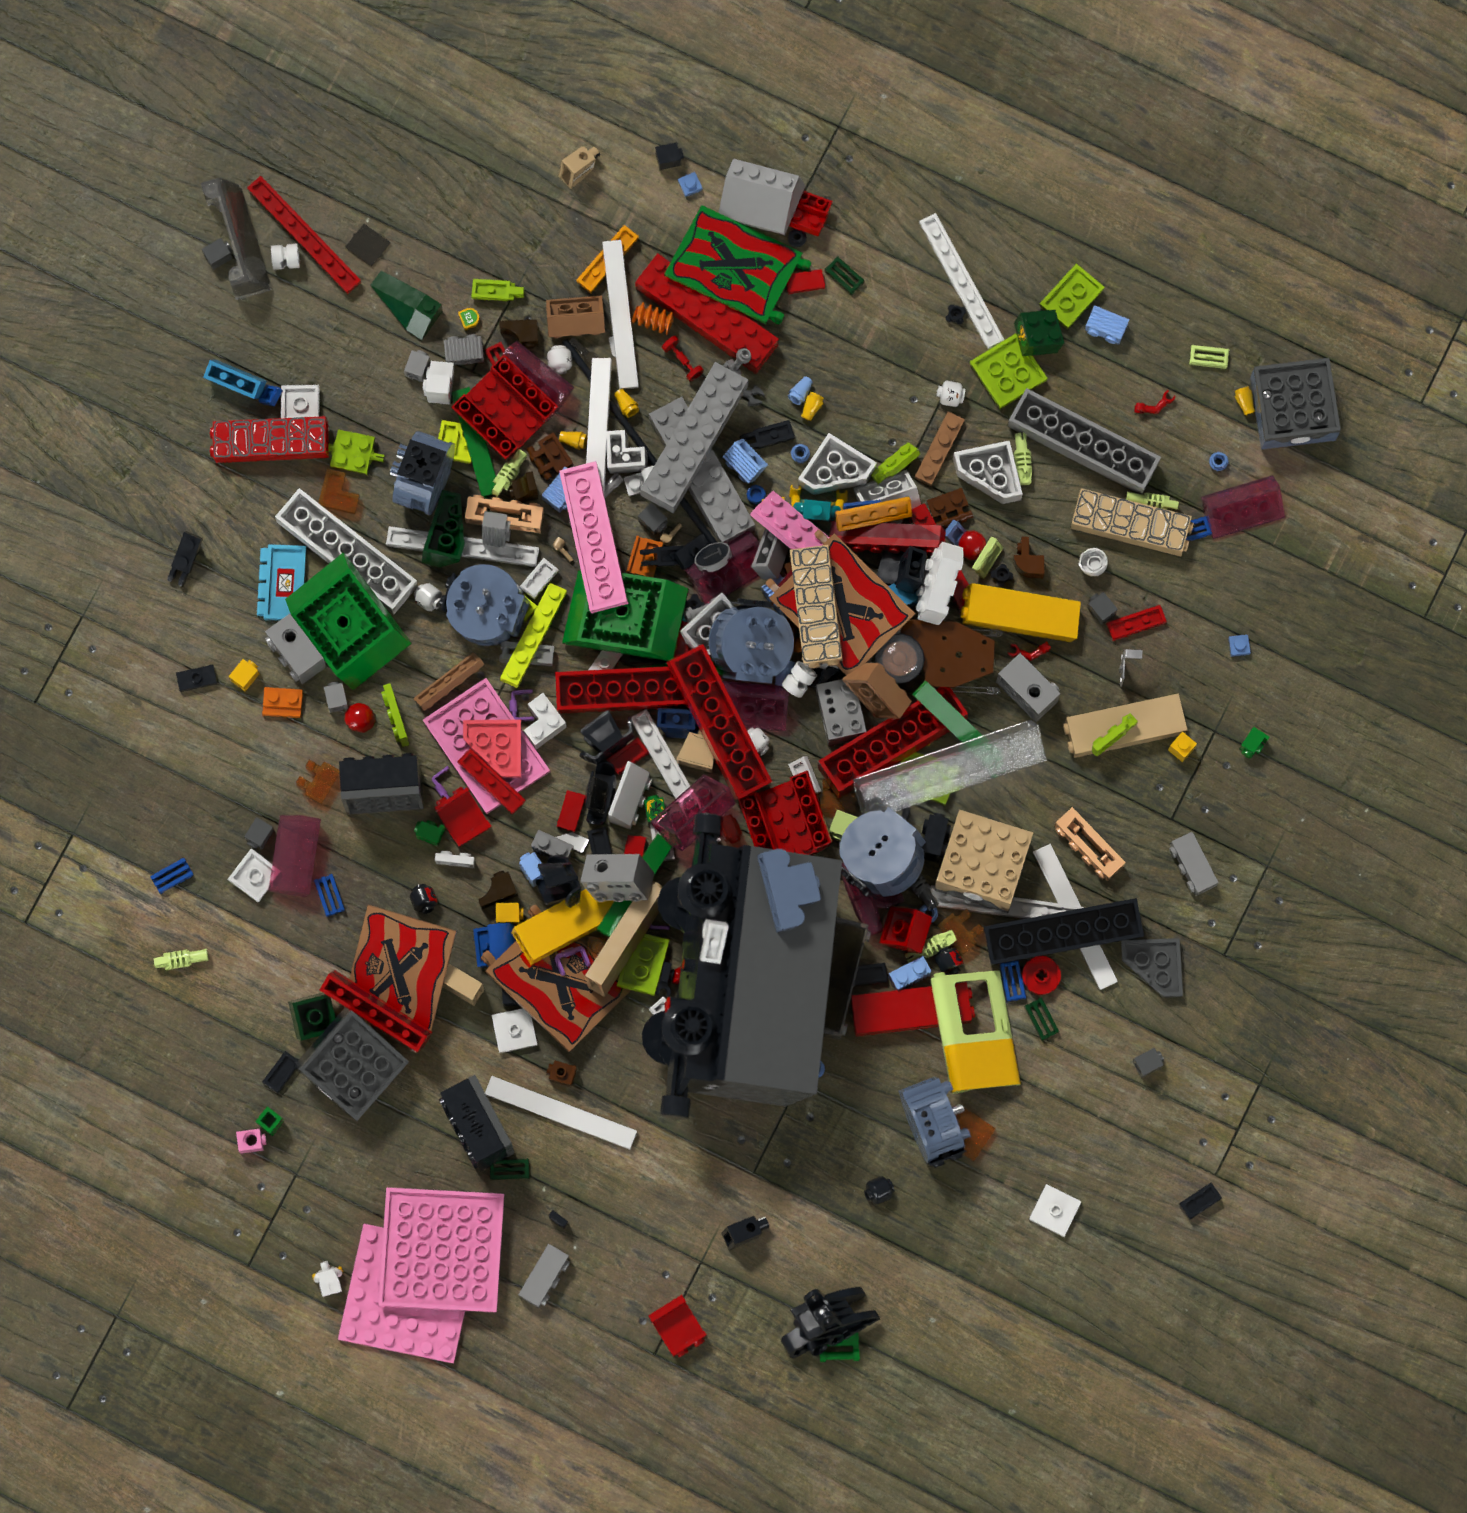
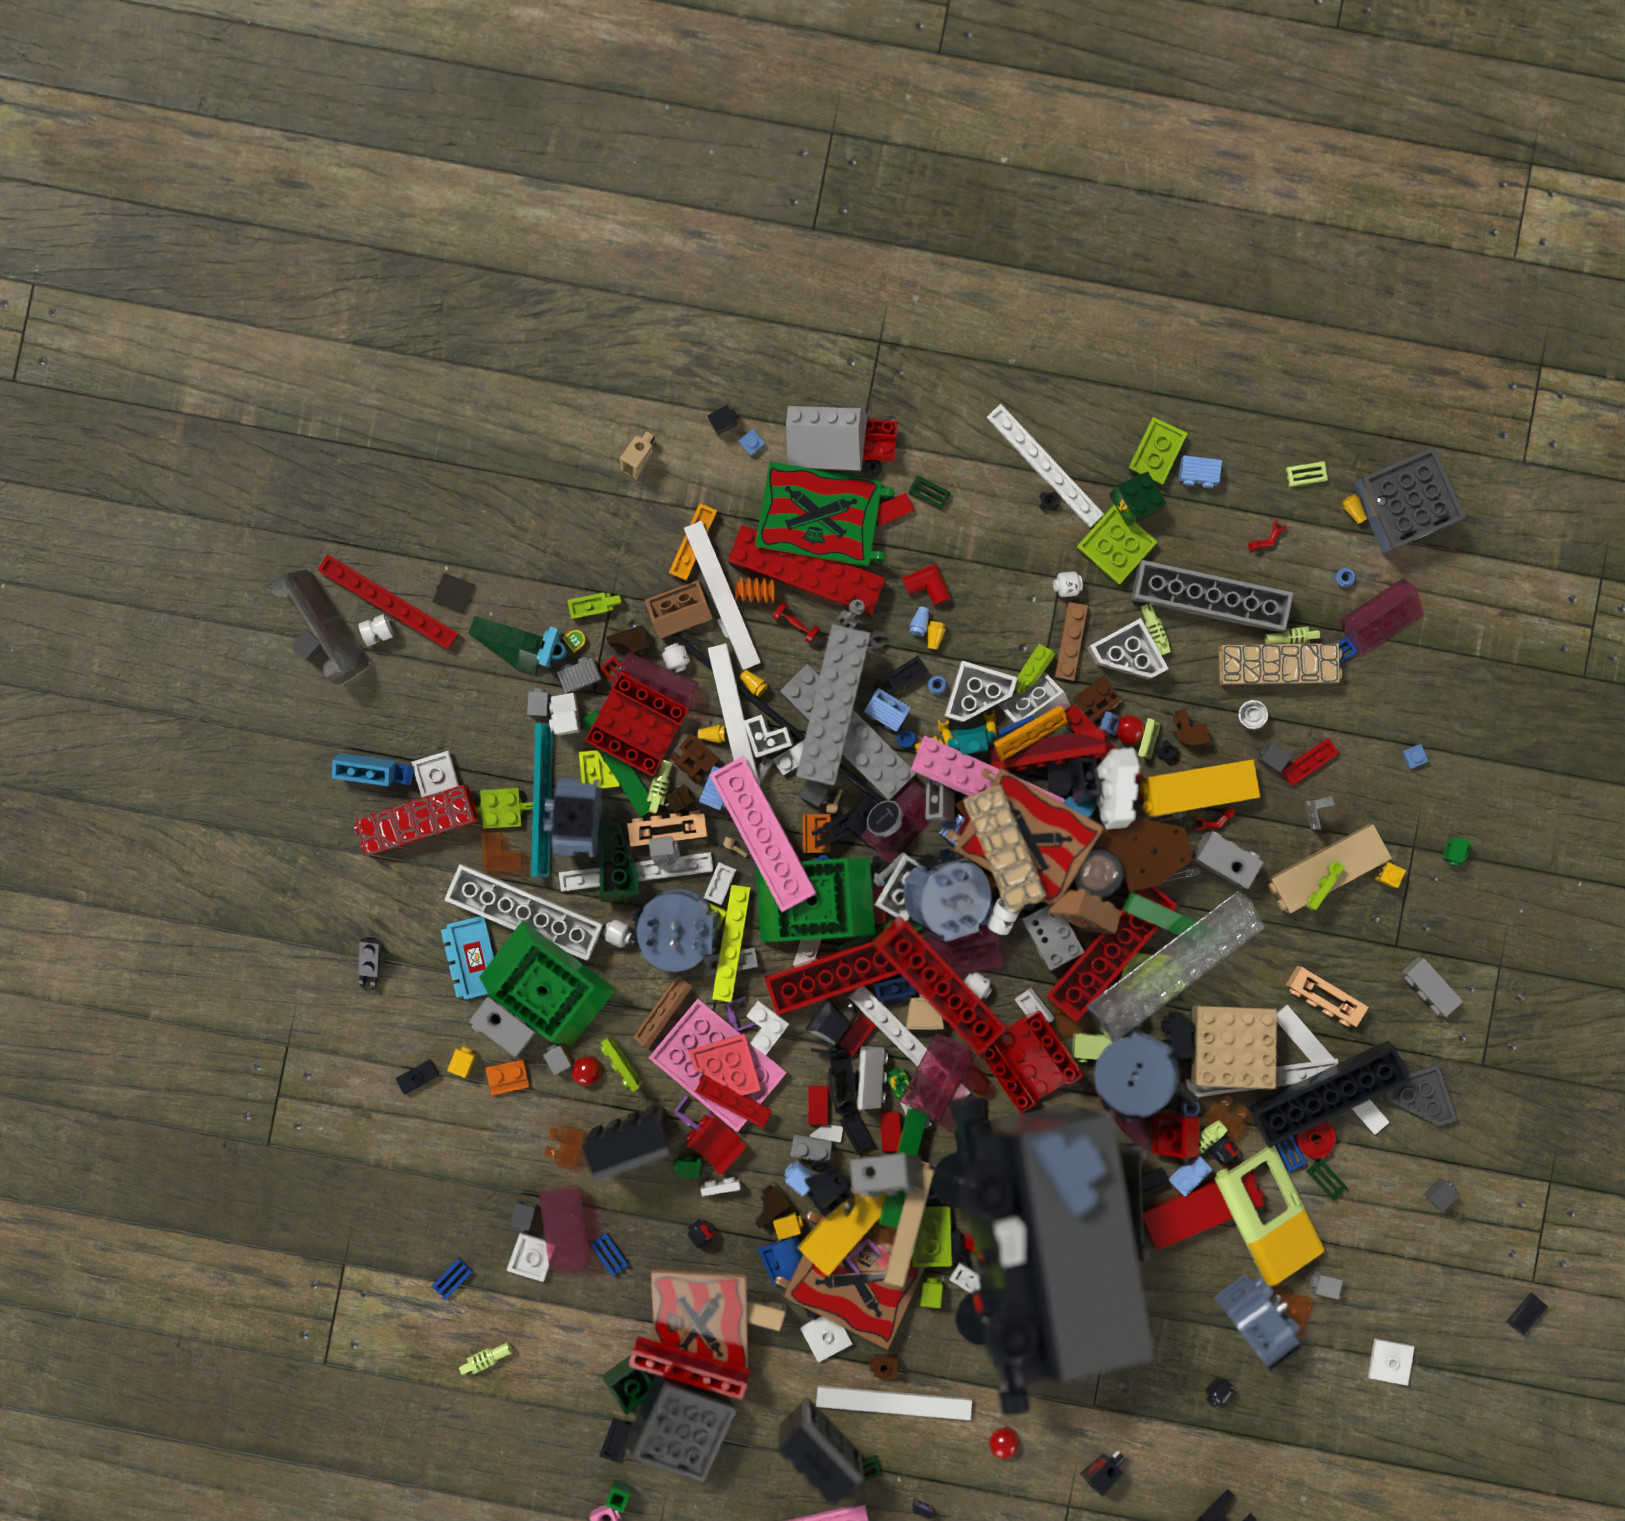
camera: 15 degrees left, 10 degrees up
none -> teal plate [531,723,553,877]
none -> medium azure plate [537,627,567,669]
none -> red brick [901,563,951,606]
none -> lime brick [920,1276,943,1308]
none -> red hair [989,1426,1020,1459]
none -> light grey brick [1310,1270,1343,1299]

